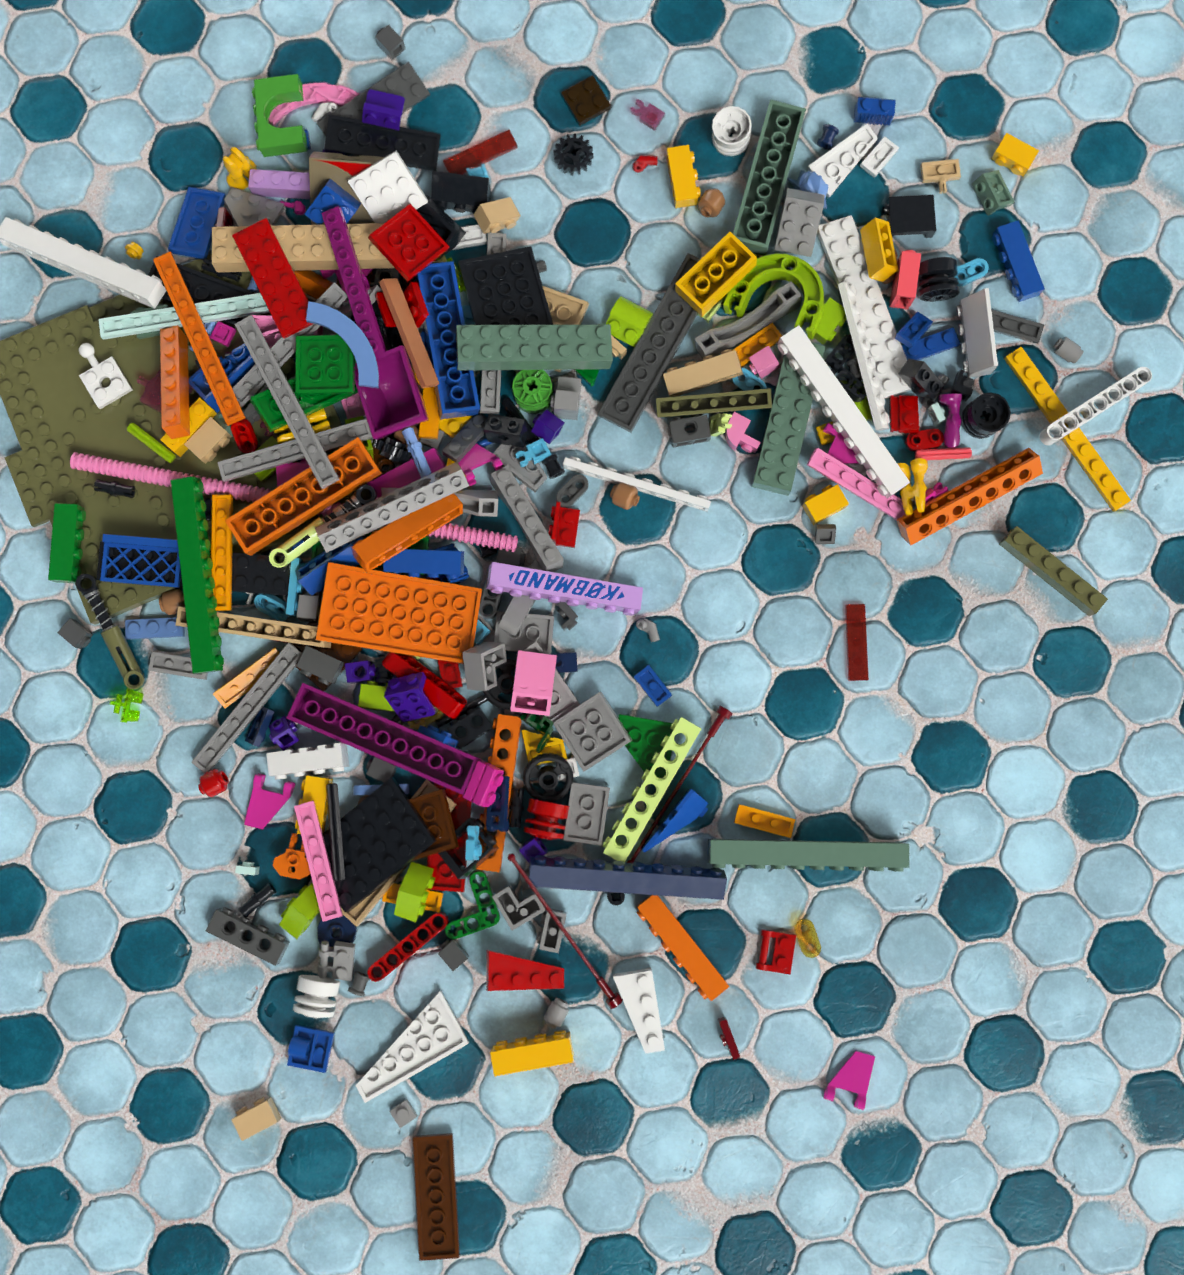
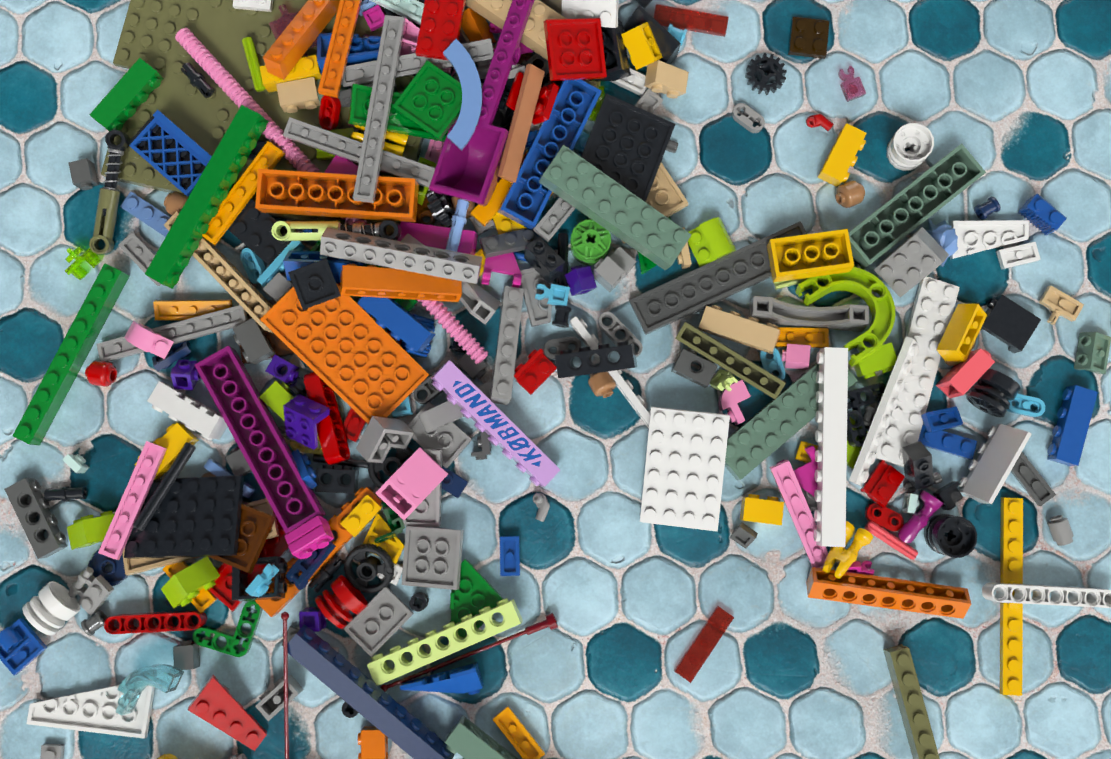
camera: 30 degrees right, 0 degrees up
dark pink flag [244,773,296,829] -> none
orange hinge [273,833,311,880] -> none
light grey brick [492,885,546,930] -> none
none -> green brick [12,263,130,446]
none -> clear light blue arch [116,664,184,716]
none -> bright pink brick [124,320,174,359]
none -> black plate [288,259,341,310]
none -> yellow plate [340,494,383,537]
none -> black bush [409,592,429,612]
none -> black brick [555,341,637,378]
none -> light grey beam [598,312,643,358]
none -> yellow brick [621,22,663,70]
none -> white plate [640,406,730,532]
none -> light grey beam [732,103,765,133]

